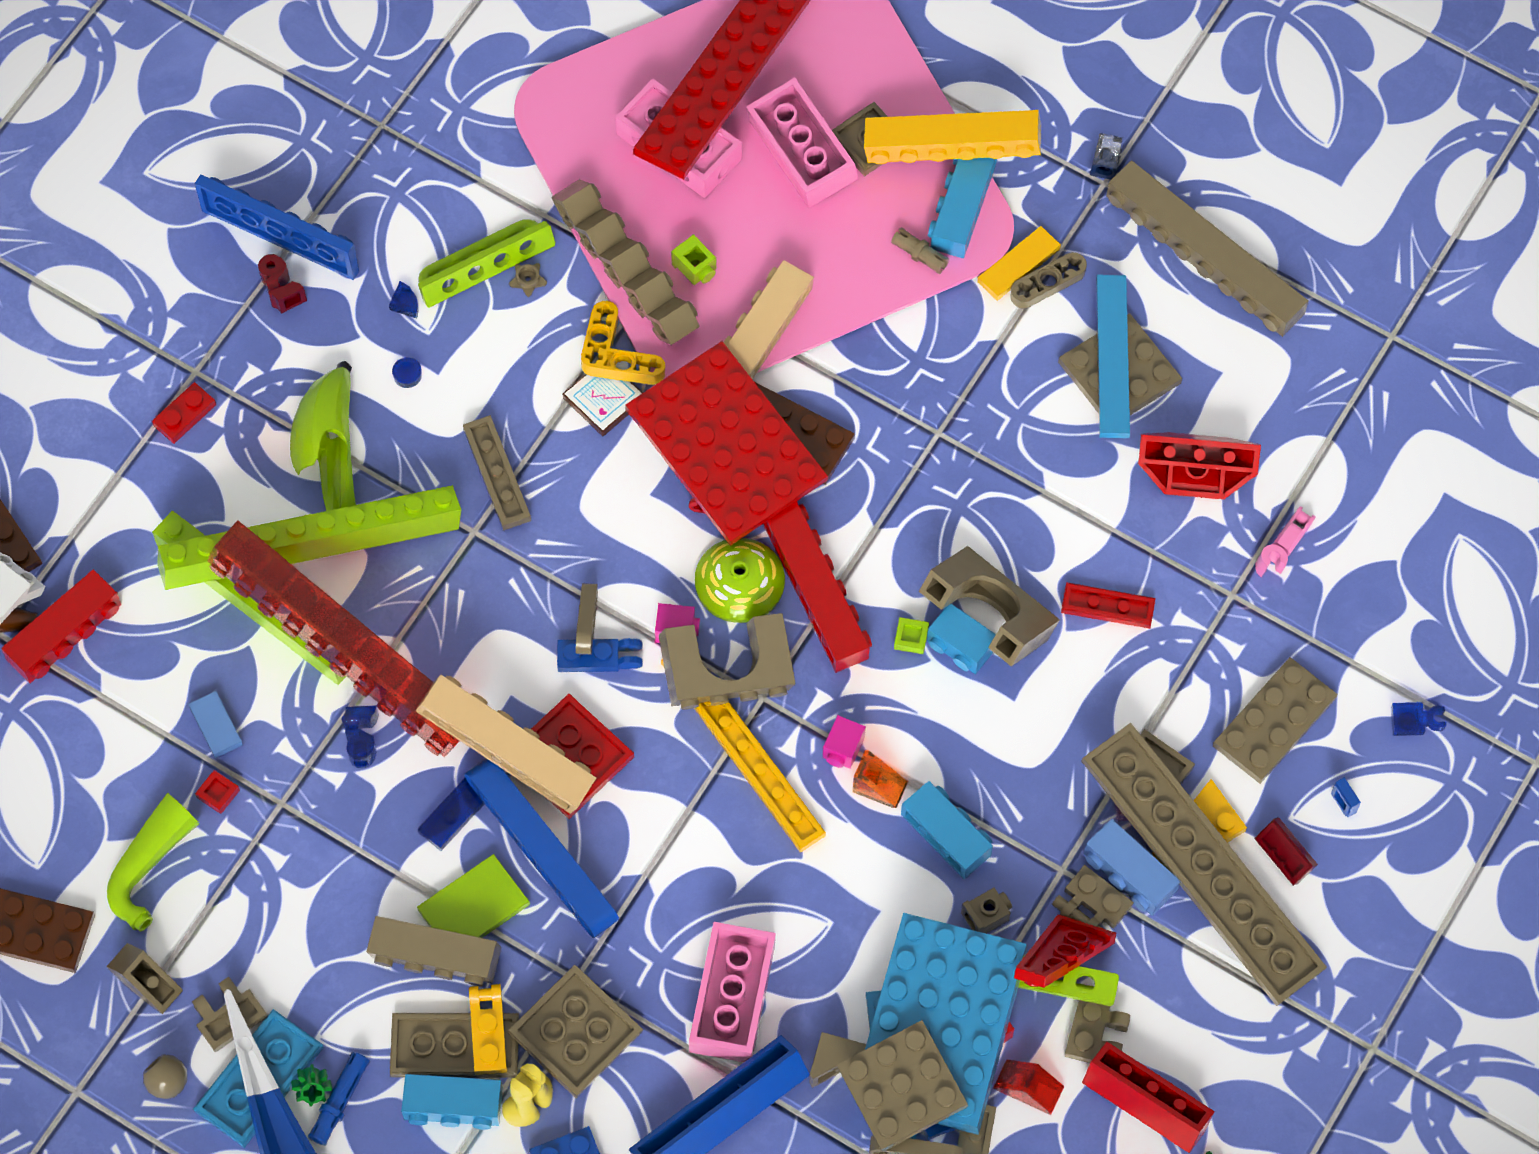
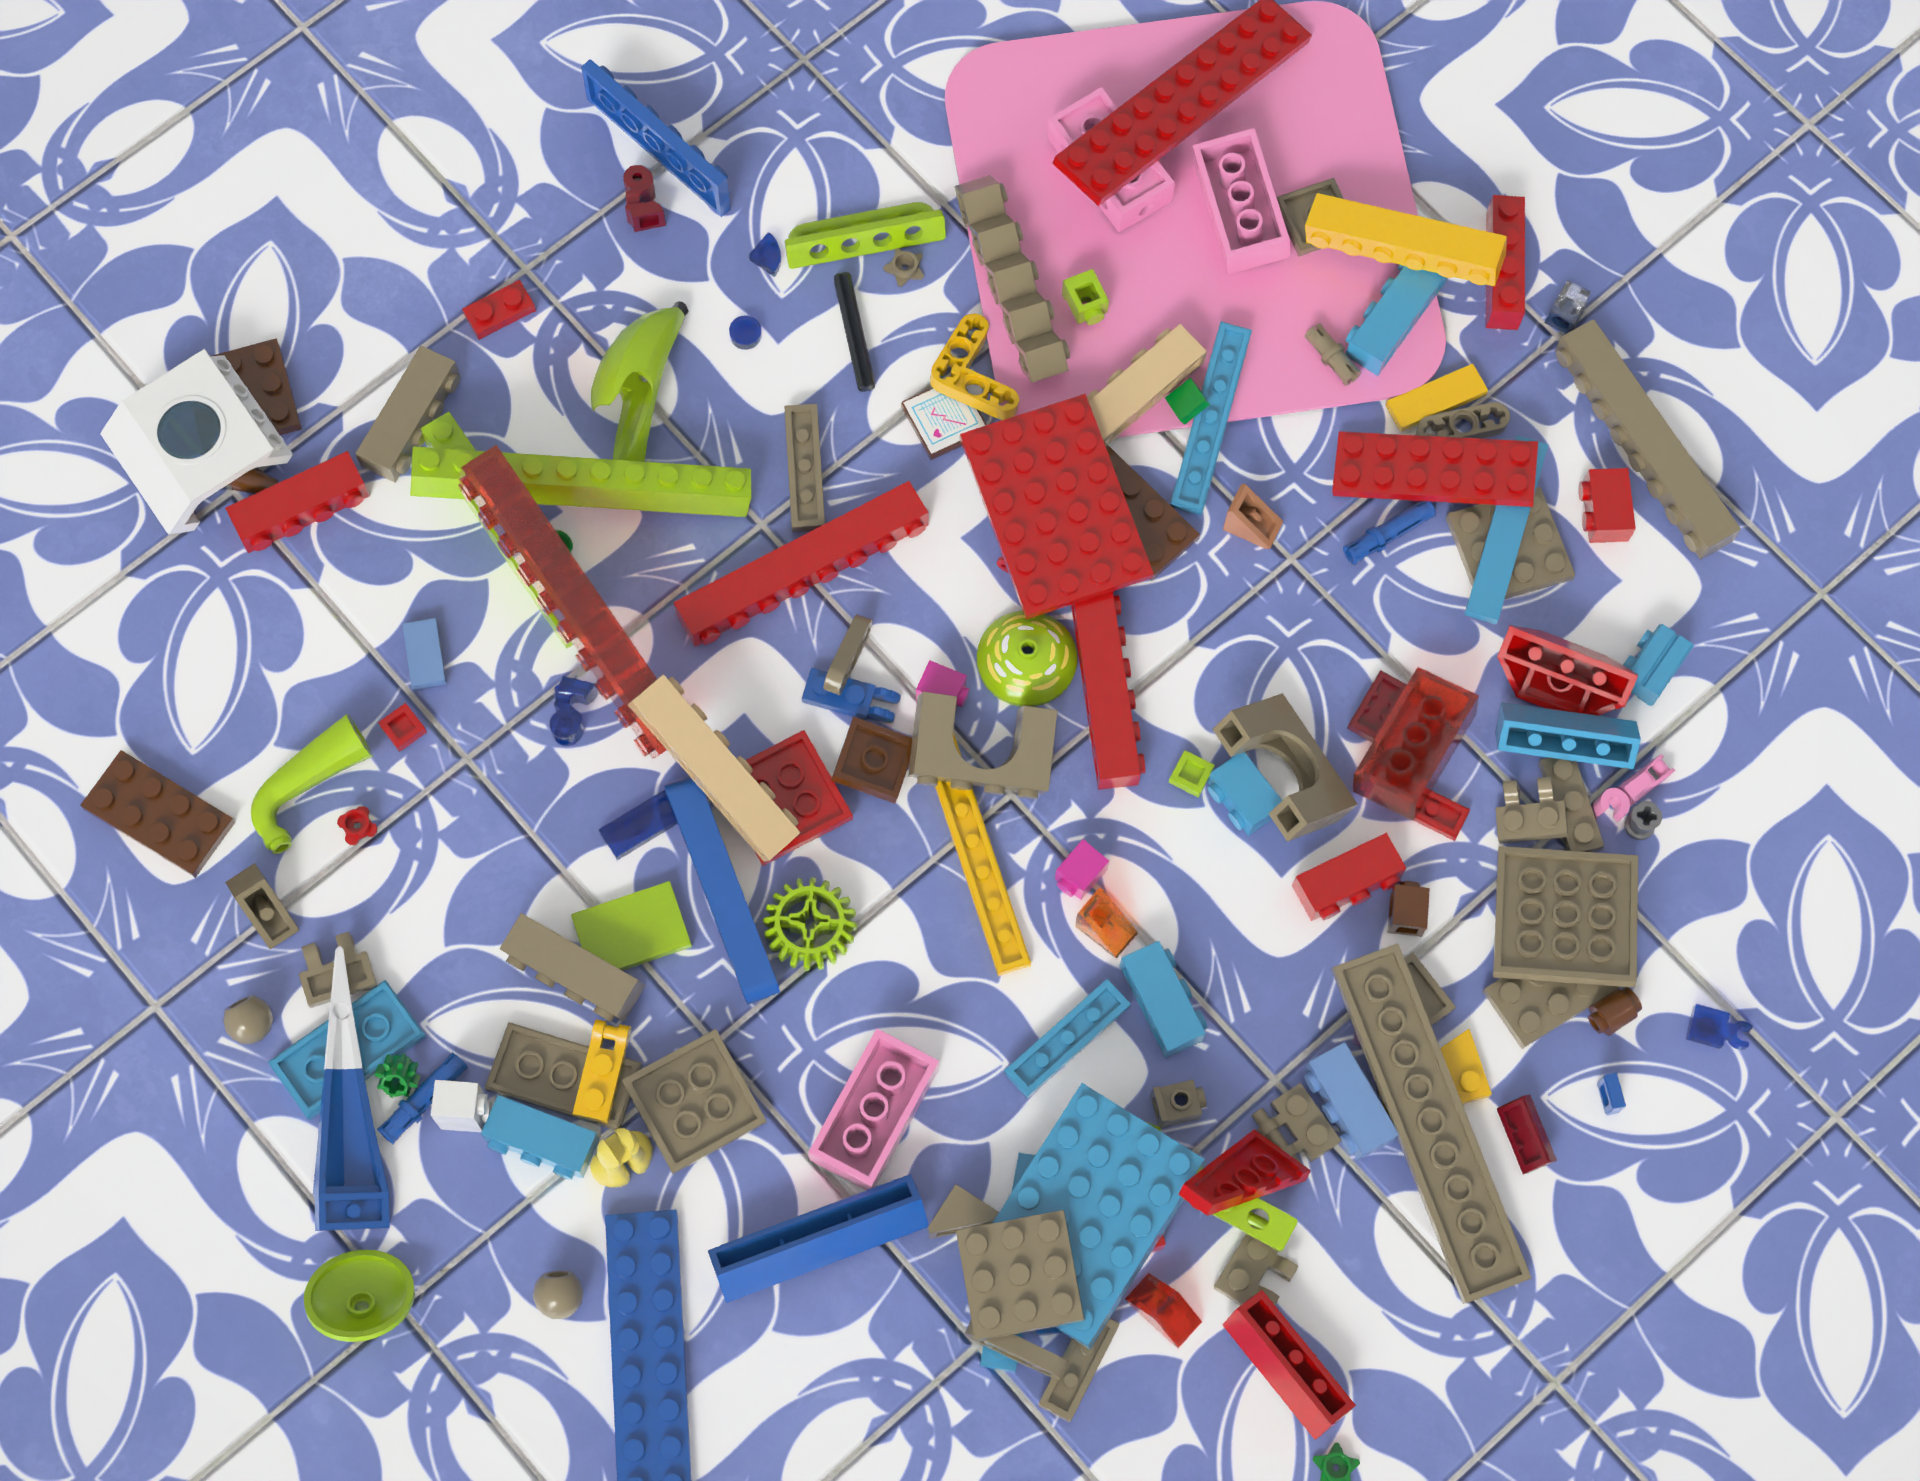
camera: 15 degrees right, 5 degrees up
none -> red plate [337,806,378,845]
none -> dark tan brick [355,345,460,483]
none -> white brick [431,1080,492,1132]
none -> red brick [673,481,929,647]
none -> lime gear [763,877,857,971]
none -> reddish brown plate [831,716,912,804]
none -> black axle [834,272,875,392]
none -> dark azure plate [1004,979,1131,1099]
none -> green tile [1165,378,1210,425]
none -> dark azure tile [1170,321,1252,515]
none -> nougat slope [1223,484,1284,549]
none -> red brick [1292,832,1406,921]
none -> red plate [1332,431,1538,507]
none -> blue pin [1343,501,1436,565]
none -> dark red plate [1347,670,1410,745]
none -> clear red brick [1353,667,1479,821]
none -> reddish brown brick [1387,881,1430,937]
none -> red brick [1485,195,1525,330]
none -> dark tan plate [1493,846,1638,988]
none -> dark azure brick [1495,702,1641,769]
none -> dark tan plate [1495,776,1569,844]
none -> dark tan plate [1538,757,1604,852]
none -> red brick [1578,468,1636,543]
none -> reddish brown brick [1588,987,1642,1036]
none -> dark azure brick [1623,624,1694,706]
none -> flat silver bush [1624,801,1662,840]

